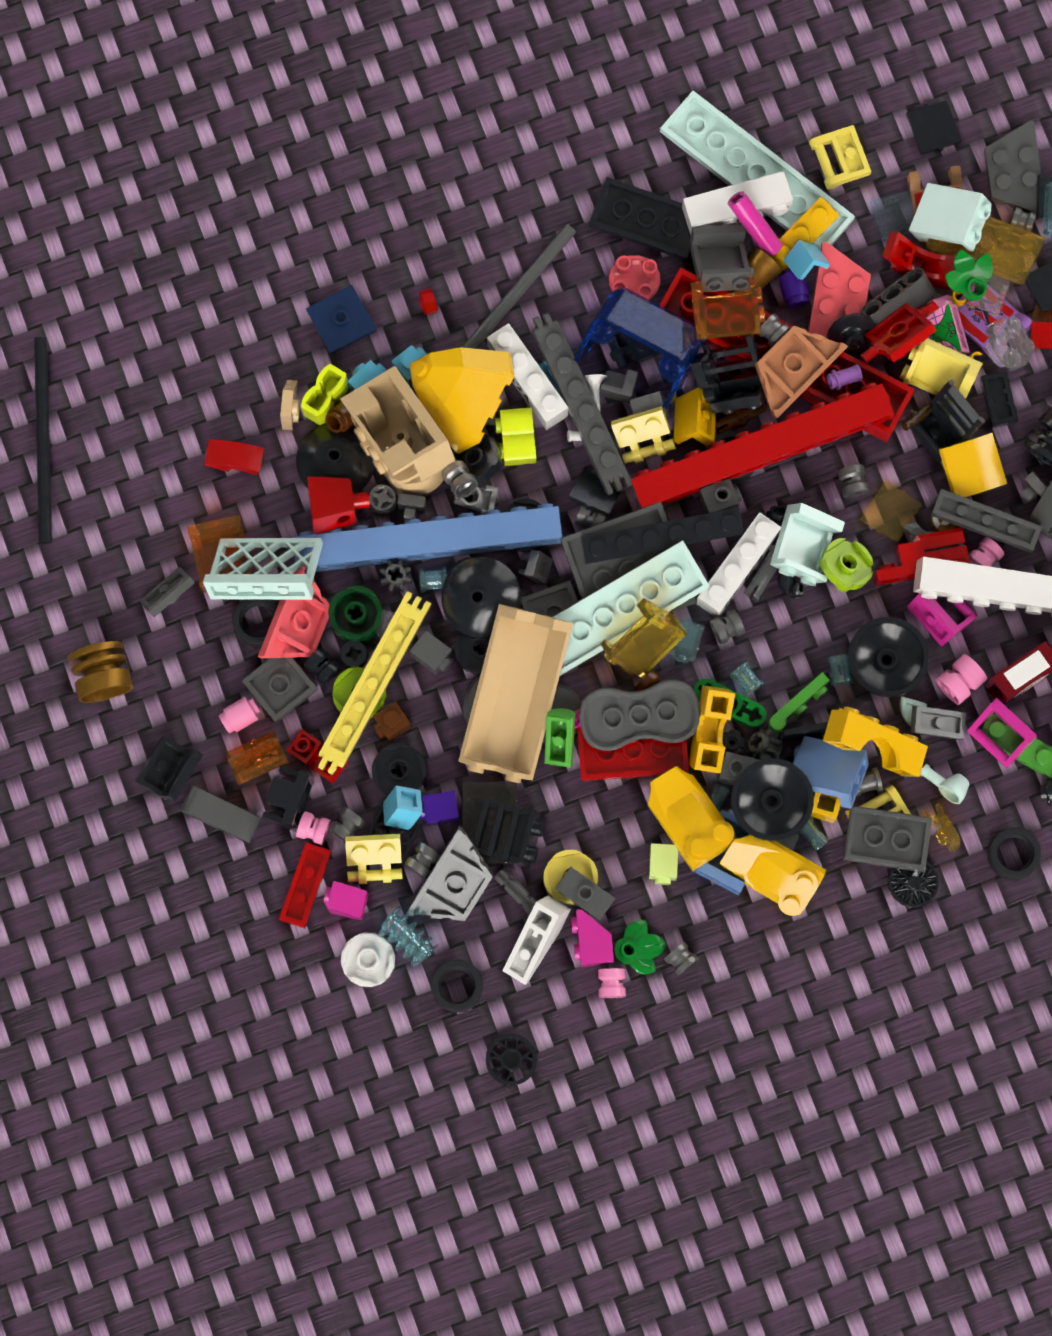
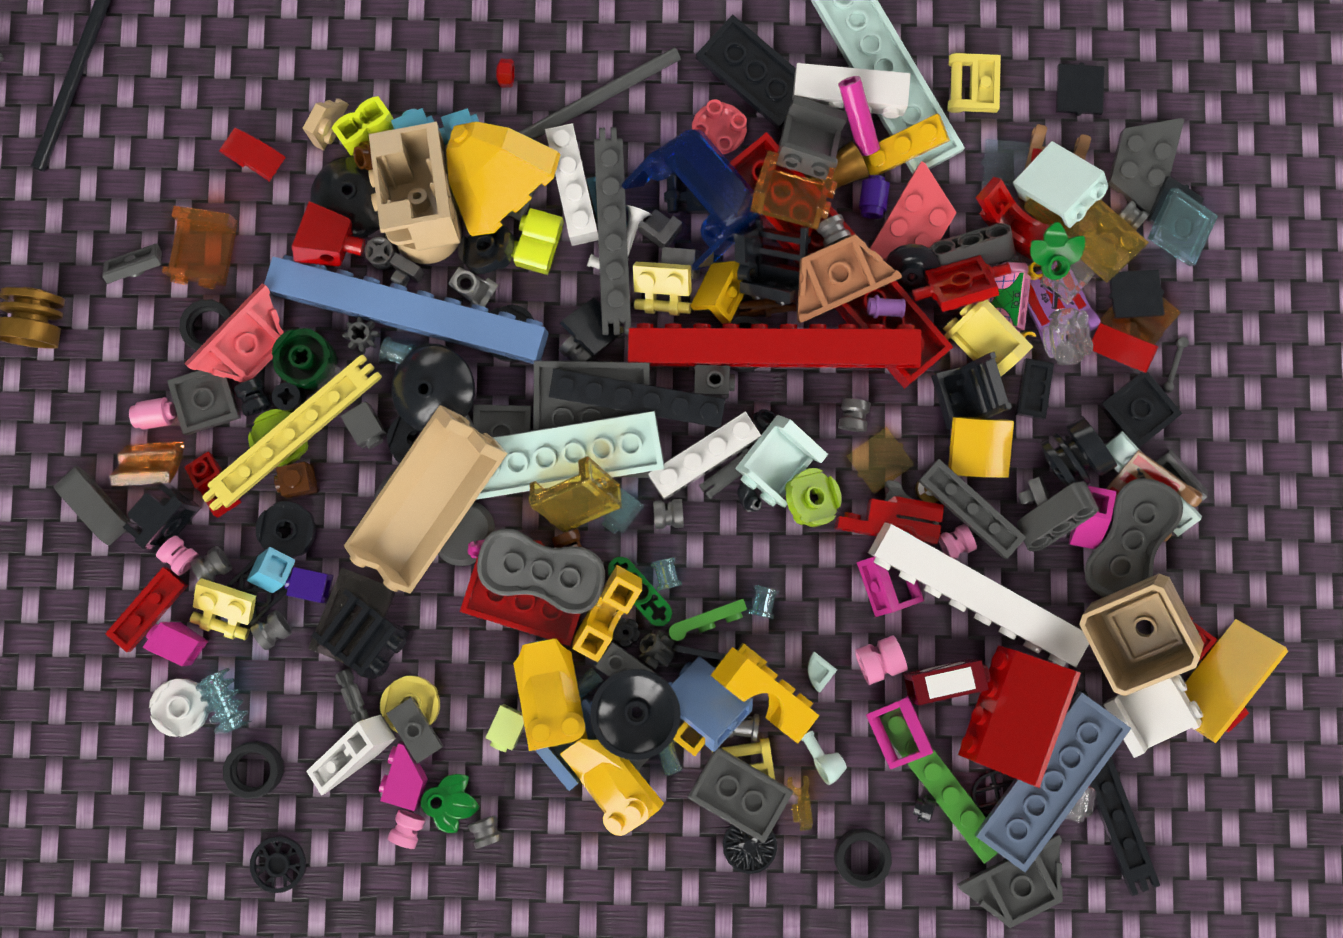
camera: 20 degrees right, 5 degrees up
black plate [135,735,203,802] -> none
light aqua fence [203,538,323,600] -> none
dark blue plate [306,285,377,355] -> none
wing [406,826,493,921] -> none
flat silver wheel [442,461,478,498] -> none
flat silver tile [518,550,553,585] -> none
bright green brick [544,708,575,768] -> none
medium azure panel [784,240,830,280] -> none
black dish [848,617,929,697] -> none
dark brown helmet [902,405,933,431] -> none
plate [910,706,966,740] -> none

